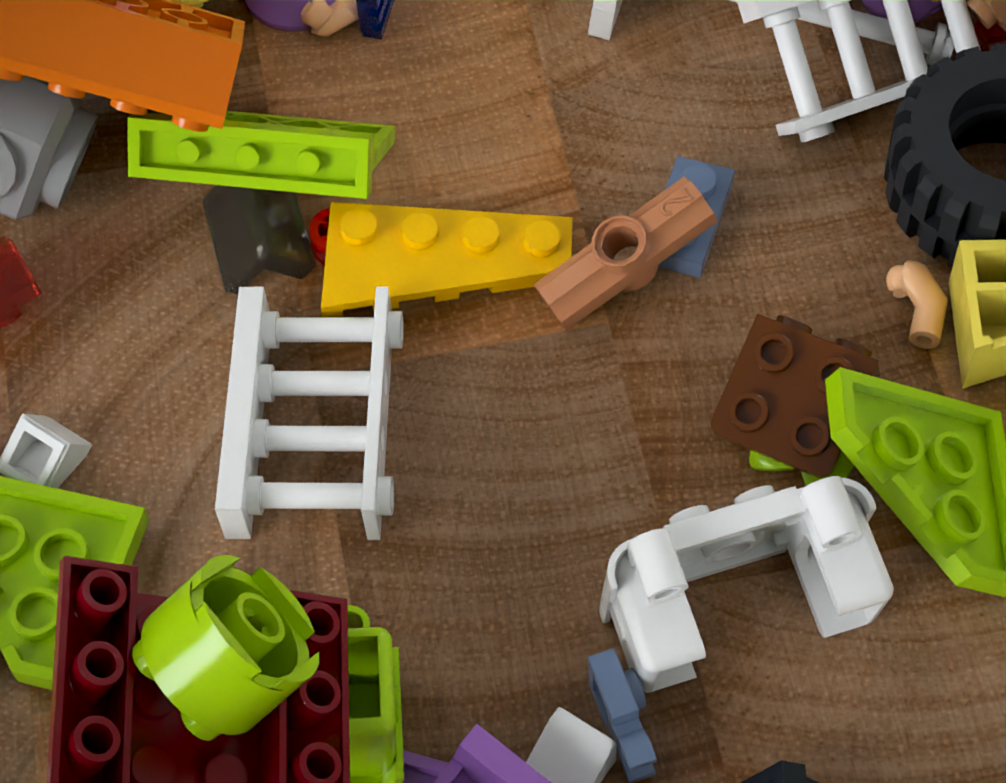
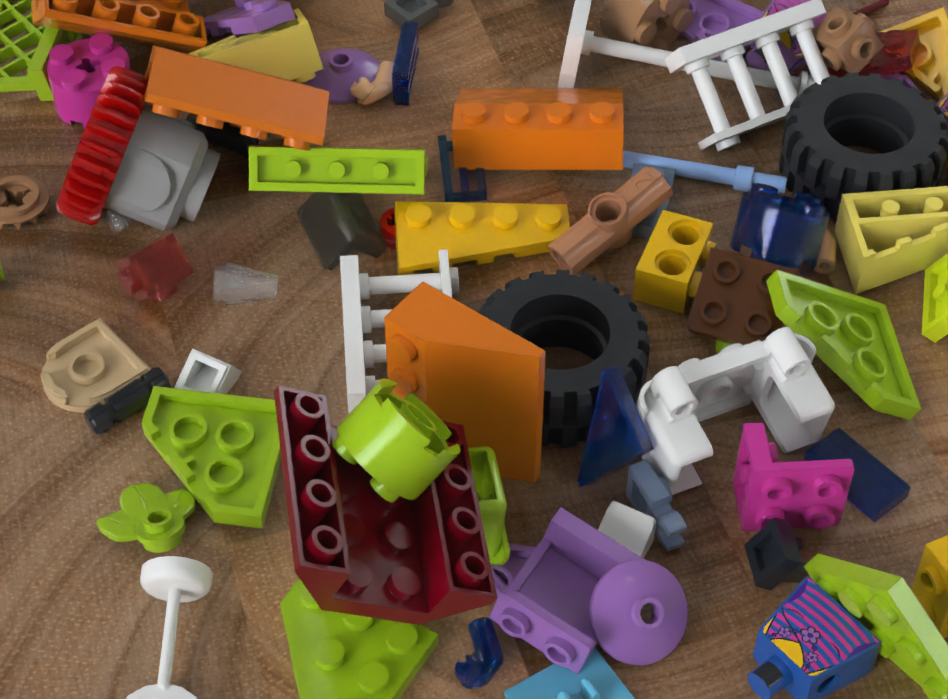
camera: 10 degrees left, 10 degrees down
none -> clear cone [213,262,278,306]
none -> orange slope [384,281,546,483]
none -> tile [438,135,487,202]
none -> orange slope [452,88,624,170]
none -> black tyre [477,270,650,448]
none -> clear blue tile [577,366,654,487]
none -> light blue bar [623,150,787,194]
none -> yellow brick [633,210,718,314]
none -> clear blue brick [730,183,830,269]
none -> dark pink bracket [732,423,855,531]
none -> clear blue tile [804,428,911,522]

